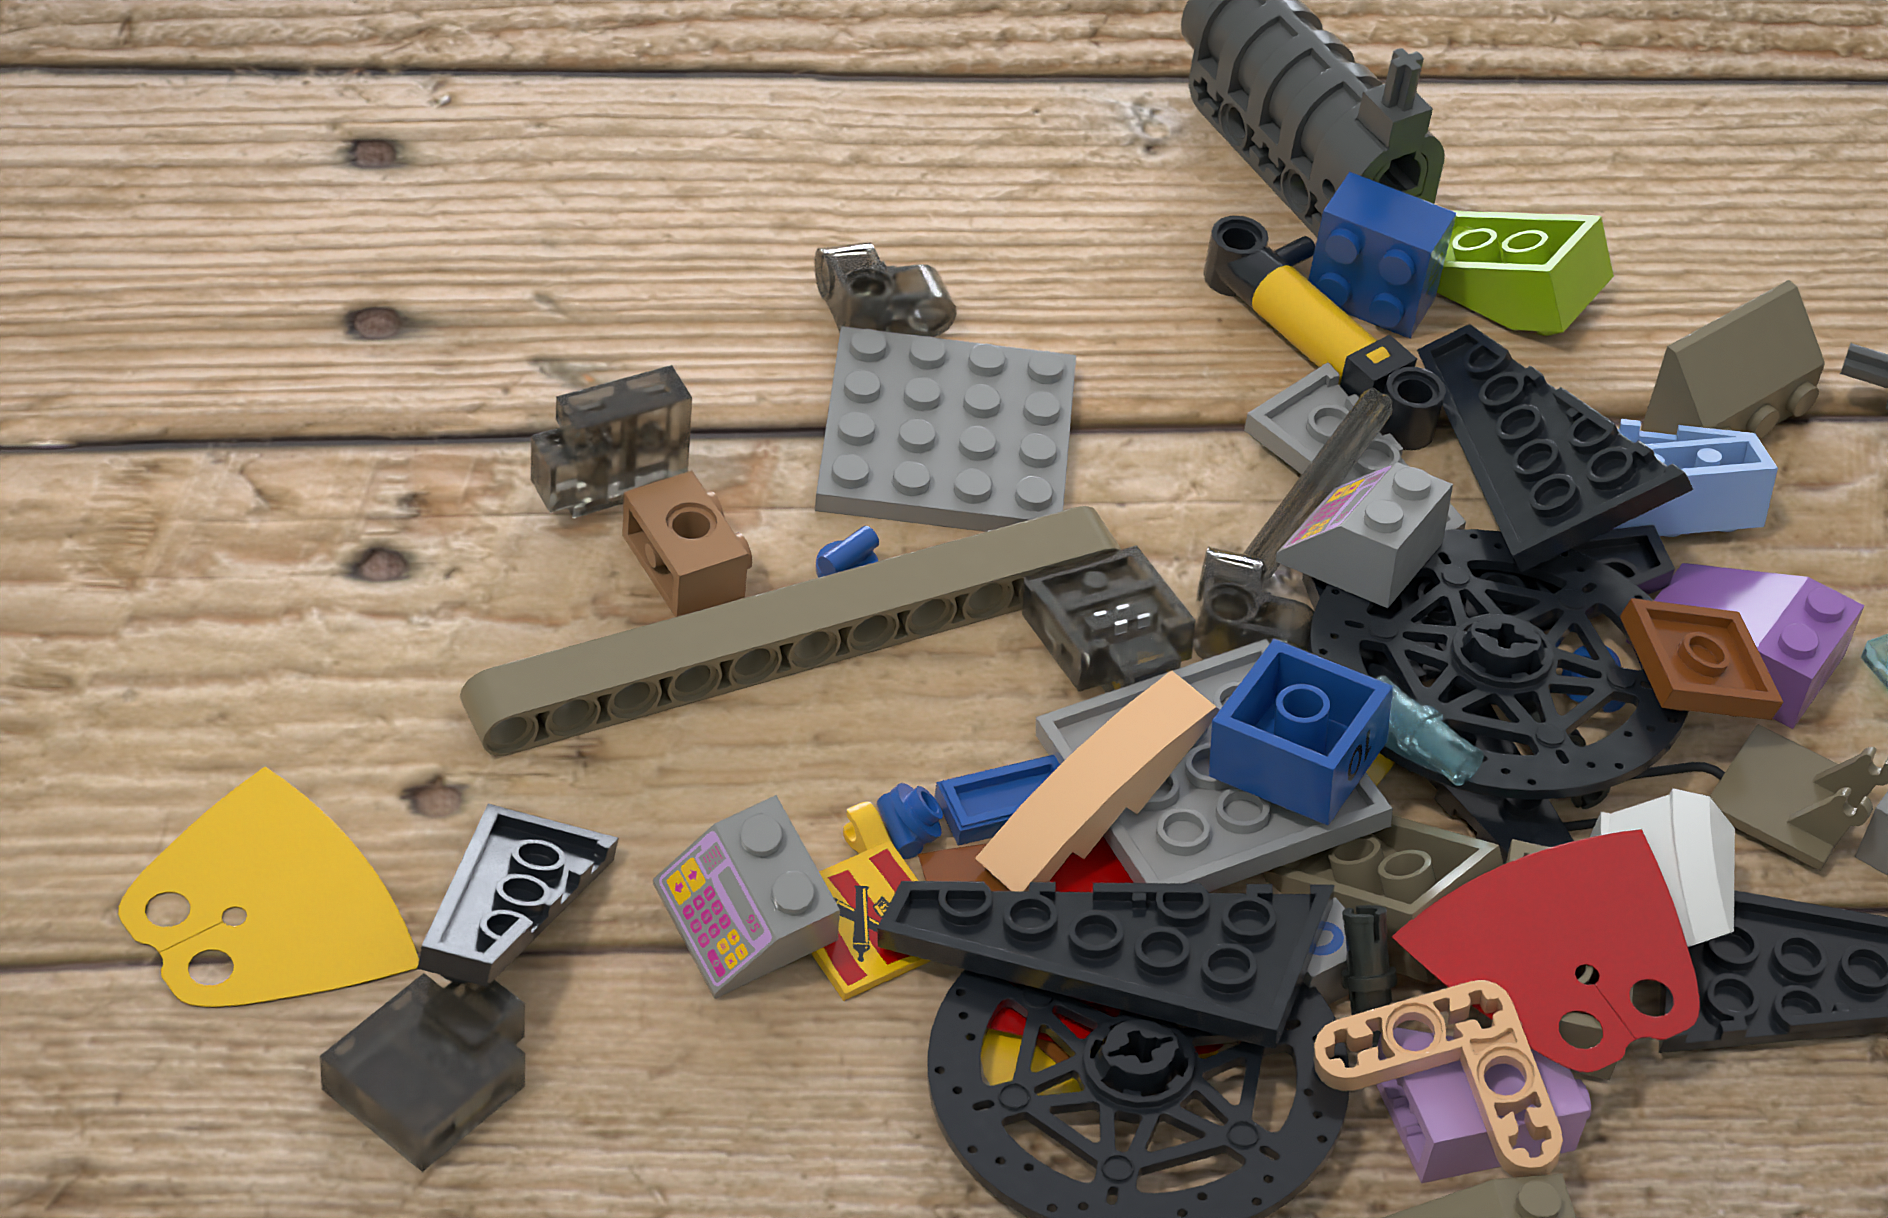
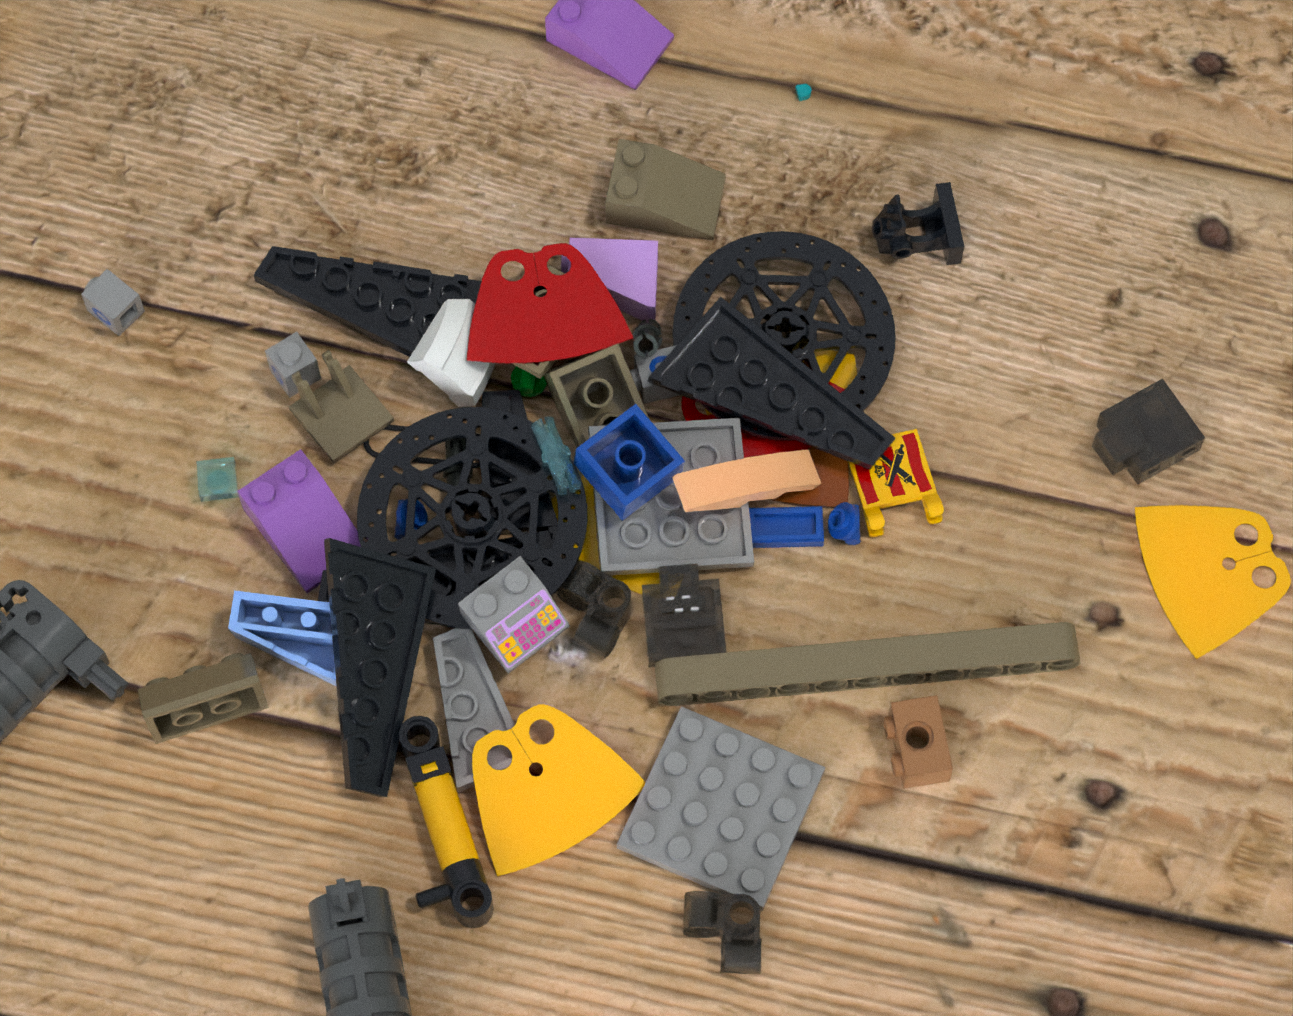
camera: 155 degrees left, 20 degrees up
wing [417,804,619,987] -> none
clear smoke piece [530,365,692,518] -> none
light grey slope [653,795,840,999] -> none
blue plate [815,526,879,578] -> none
clear smoke axle [1241,388,1393,581] -> none
blue brick [1308,172,1457,339] -> none
light nougat beam [1314,980,1563,1177] -> none
lime slope [1437,211,1614,336] -> none
dark orange plate [1620,598,1784,720] -> none
none -> yellow piece [472,704,645,876]

